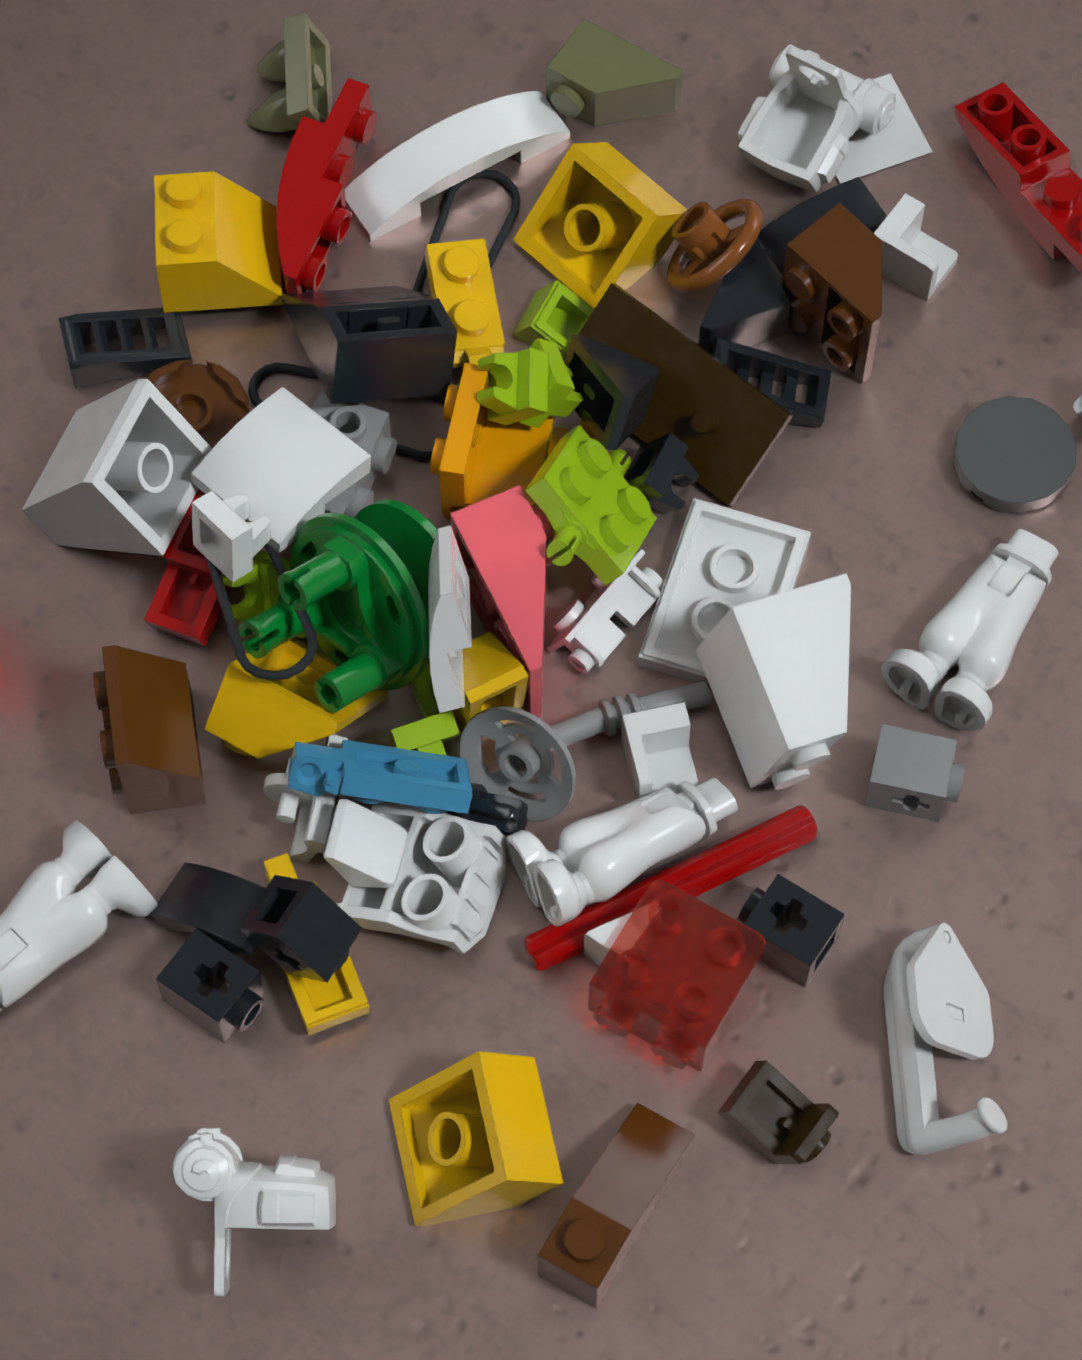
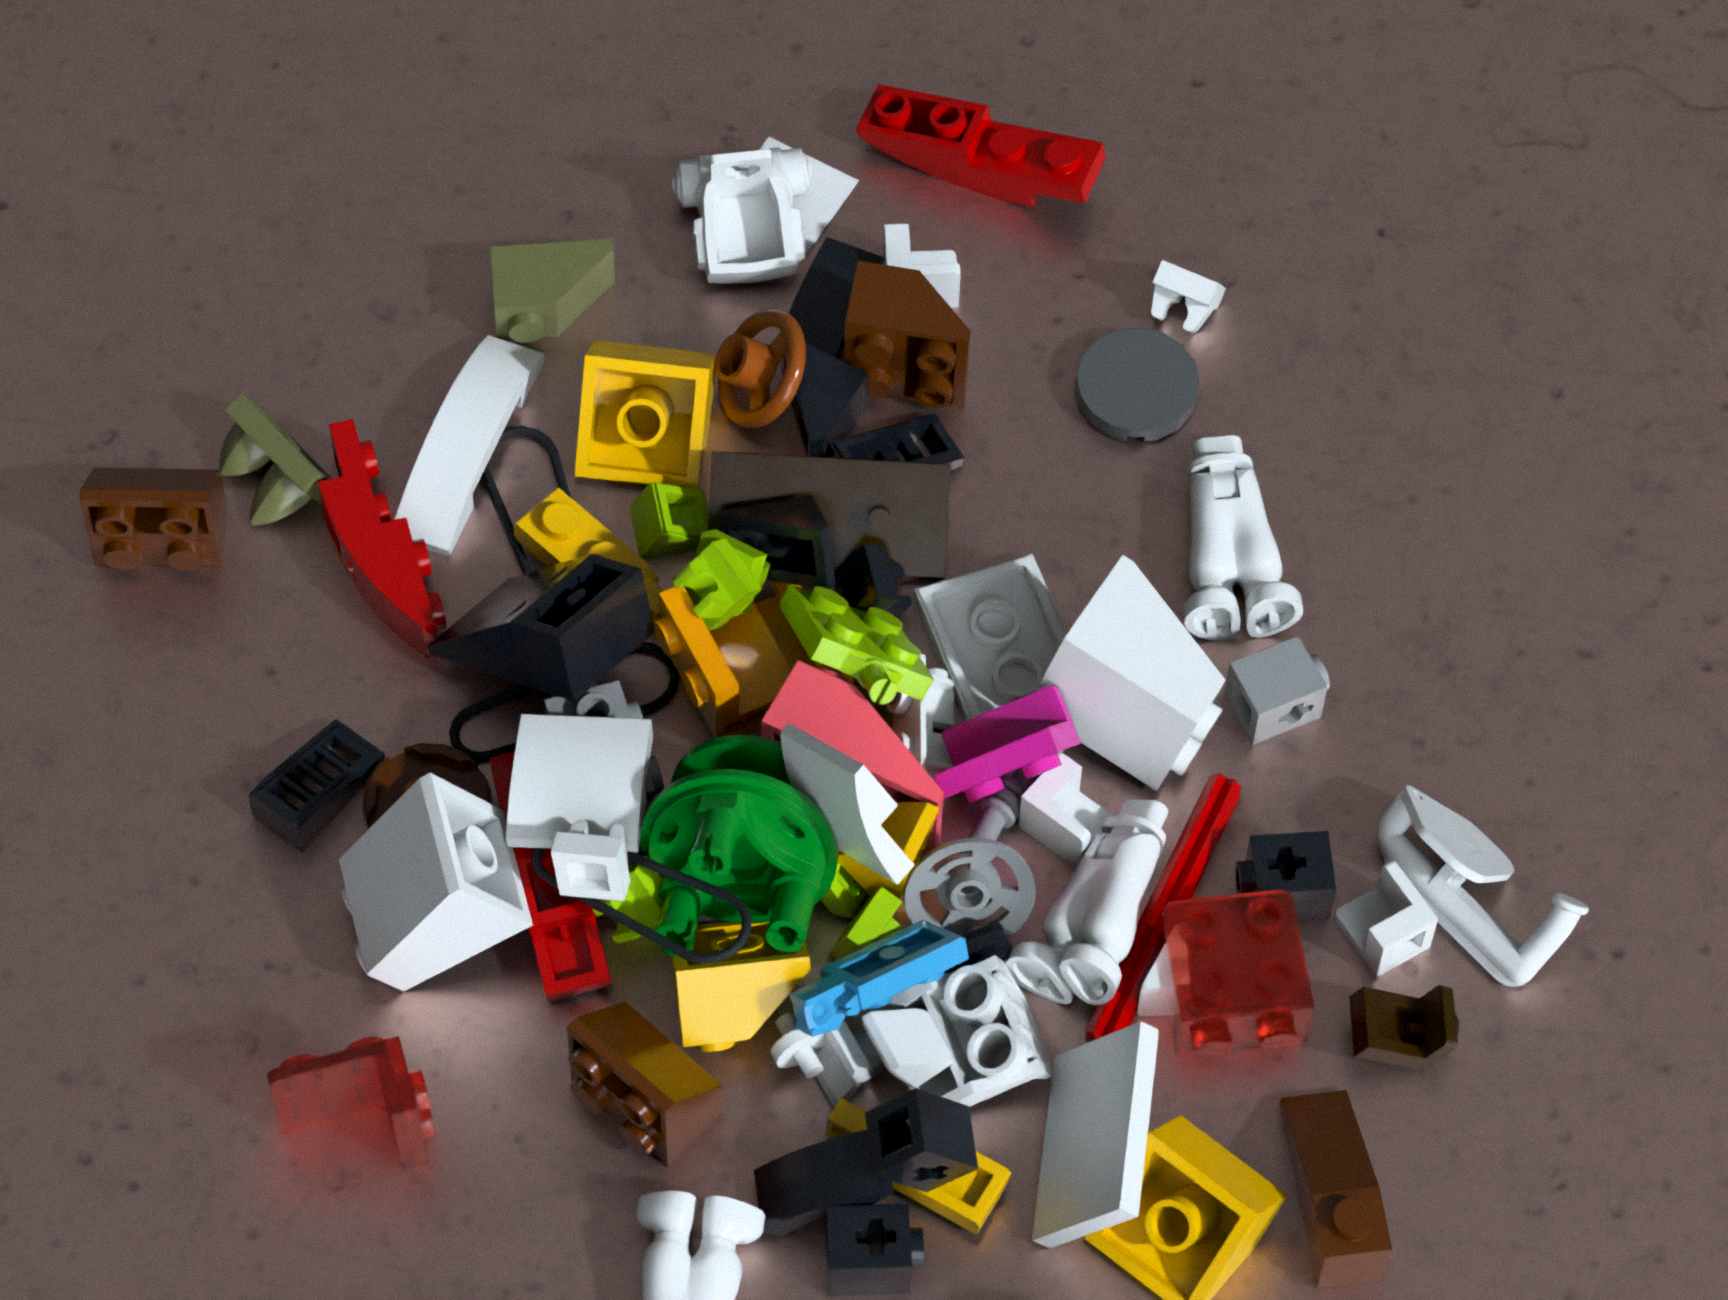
camera: 40 degrees left, 5 degrees down
yellow slope [154,171,283,313] -> none
none -> reddish brown slope [79,468,226,571]
none -> dark pink bracket [934,685,1081,803]
none -> white tile [1032,1021,1159,1248]
none -> white panel [1335,860,1438,978]

